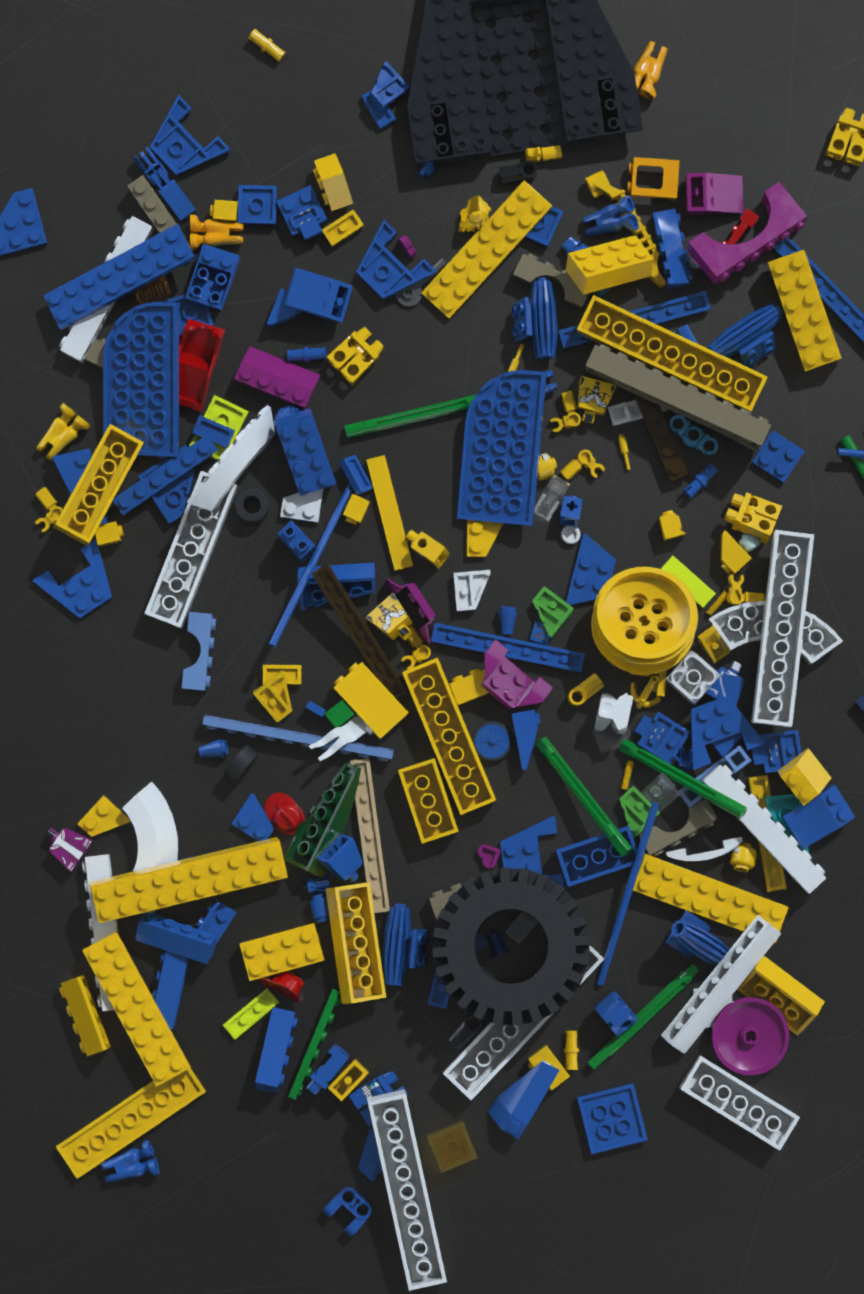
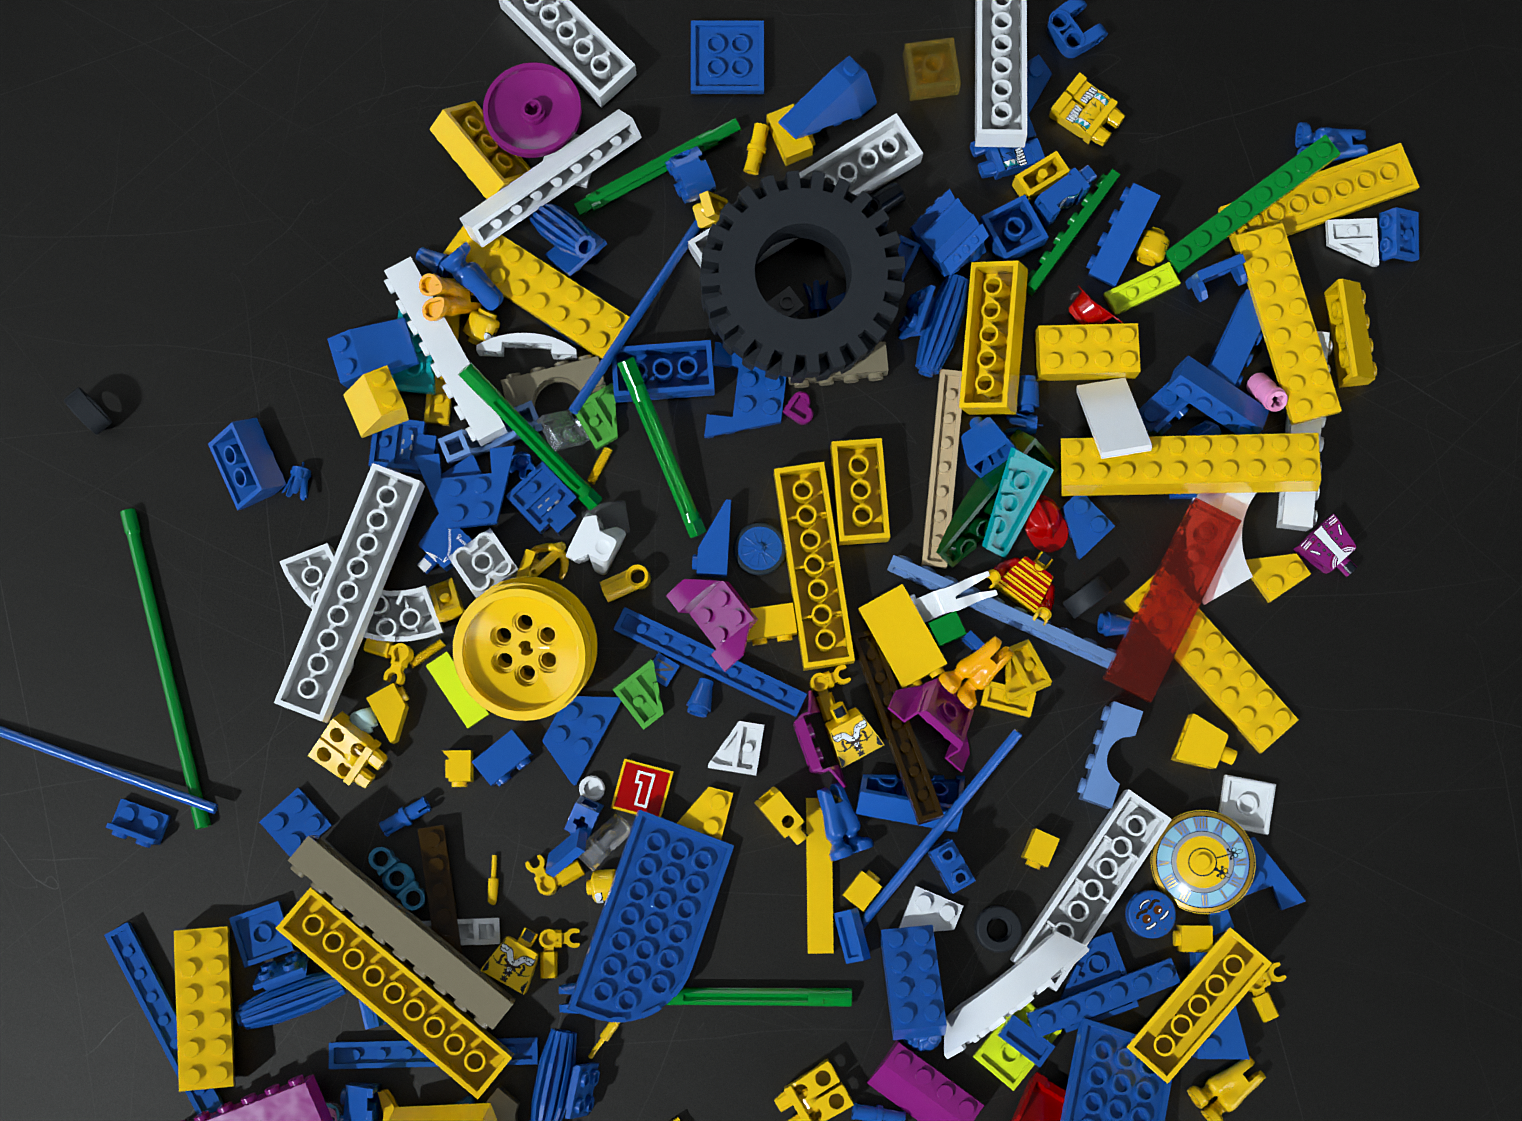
camera: 170 degrees left, 5 degrees down
none -> blue plate [229,901,296,968]
none -> blue piece [282,462,312,501]
none -> blue cone [416,247,450,278]
none -> light orange piece [419,274,482,321]
none -> blue piece [440,242,504,310]
none -> blue brick [472,729,533,787]
none -> blue tile [545,828,588,877]
none -> red tile [611,759,674,817]
none -> yellow slope [693,191,728,228]
none -> blue piece [817,782,874,861]
none -> magenta piece [888,678,974,772]
none -> blue slope [909,189,989,277]
none -> light orange piece [938,636,1014,709]
none -> blue brick [979,195,1048,261]
none -> teal wing [982,447,1054,558]
none -> torso [983,551,1055,626]
none -> yellow brick [1021,829,1060,870]
none -> yellow hips [1049,72,1125,146]
none -> white tile [1077,378,1152,459]
none -> clear red tile [1102,498,1242,702]
none -> yellow plate [1124,568,1299,753]
none -> blue head [1125,890,1176,939]
none -> yellow head [1134,227,1170,266]
none -> dish [1151,810,1256,914]
none -> green plate [1165,134,1341,274]
none -> yellow torso [1171,714,1237,769]
none -> blue piece [1185,254,1248,302]
none -> blue tile [1186,420,1222,436]
none -> white tile [1218,775,1276,835]
none -> bright pink piece [1246,373,1288,412]
none -> white wing [1325,218,1379,267]
none -> blue bracket [1379,207,1419,262]

